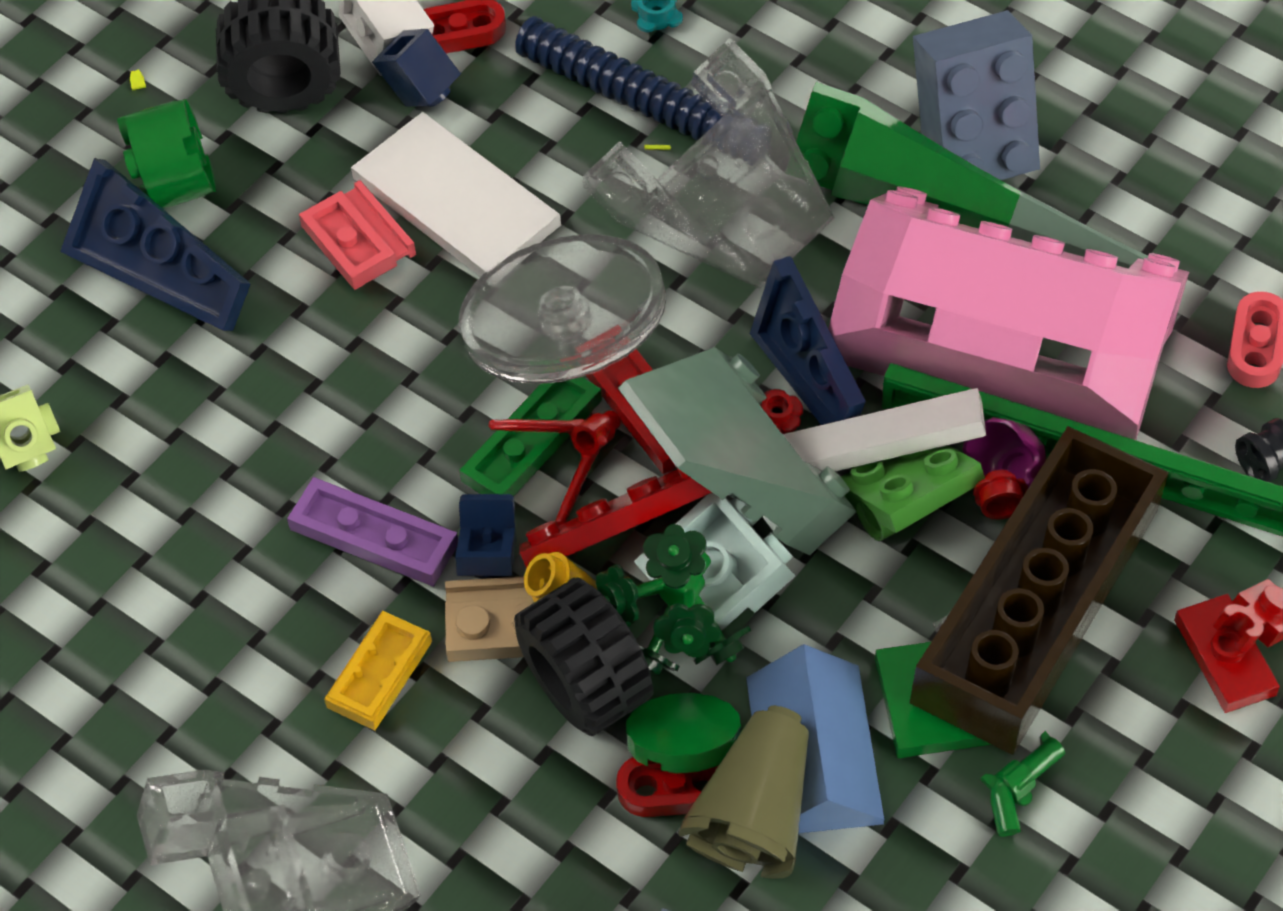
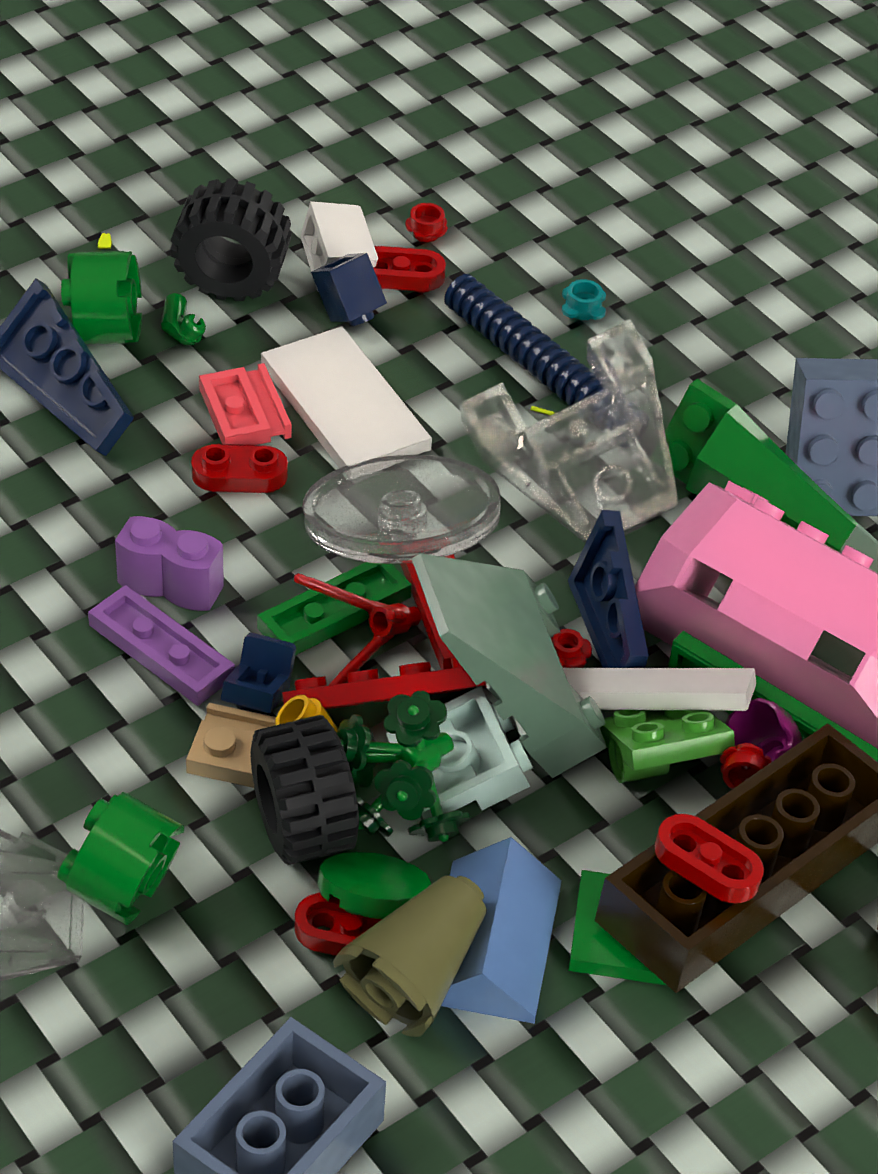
camera: 10 degrees right, 10 degrees down
yellow plate [324,610,433,731] -> none
green piece [980,731,1065,837] -> none
none -> green brick [57,792,185,925]
none -> medium lavender brick [115,516,224,611]
none -> green arm [161,293,206,345]
none -> red plate [191,444,288,493]
none -> red plate [655,814,764,903]

